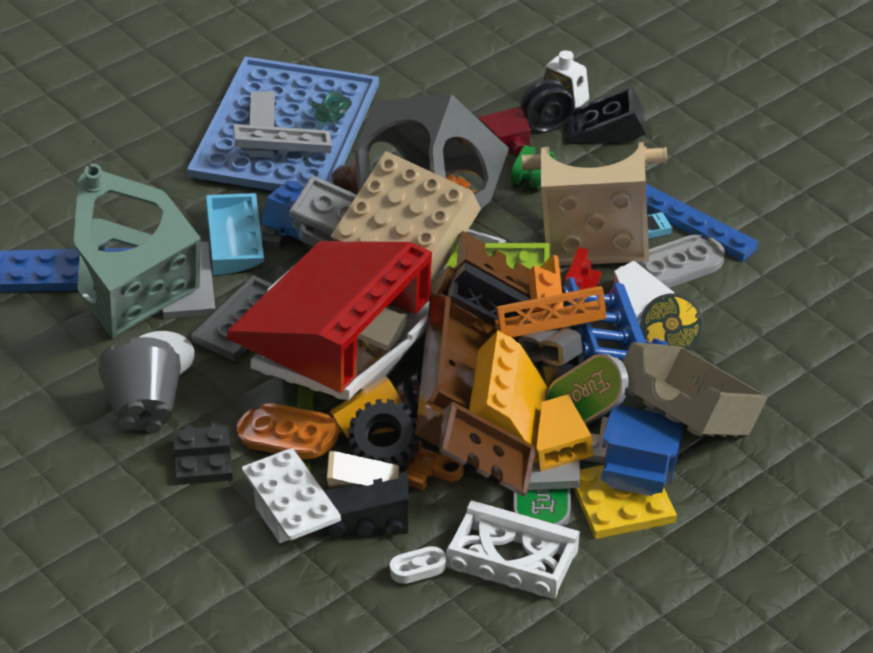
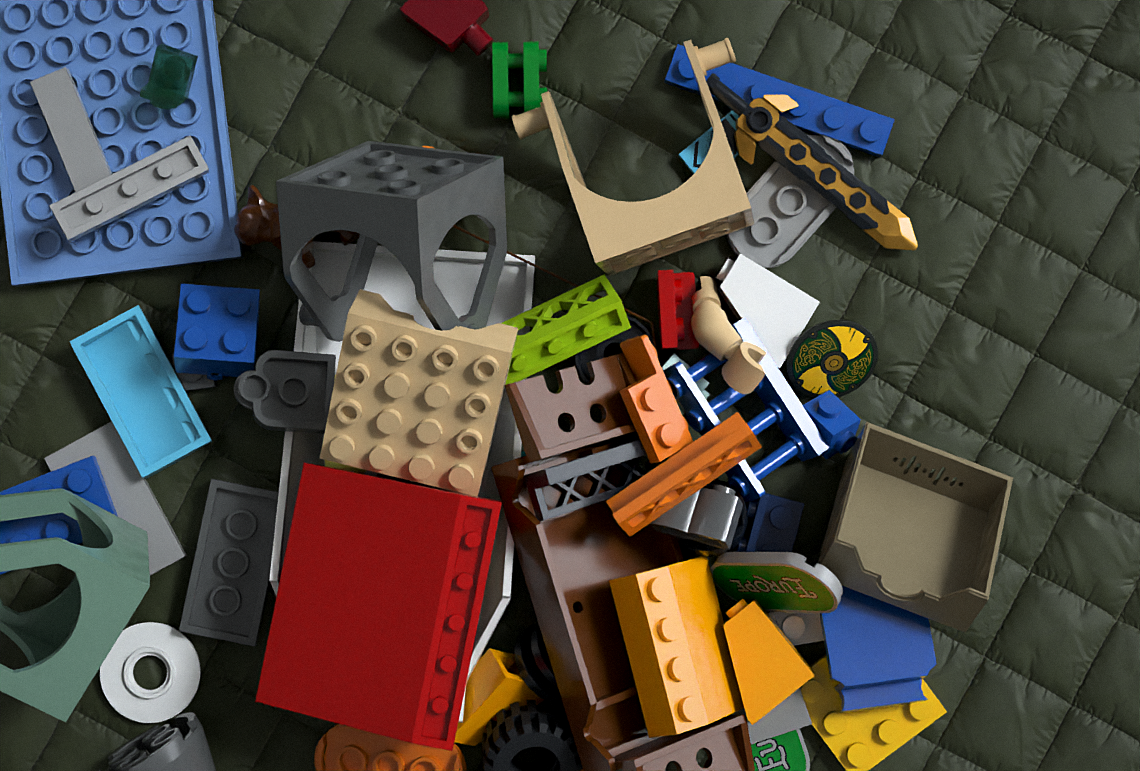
camera: 15 degrees left, 45 degrees up
light grey tile [289,175,357,235] -> none
none -> tan piece [691,276,767,394]
none -> sword [706,73,918,251]

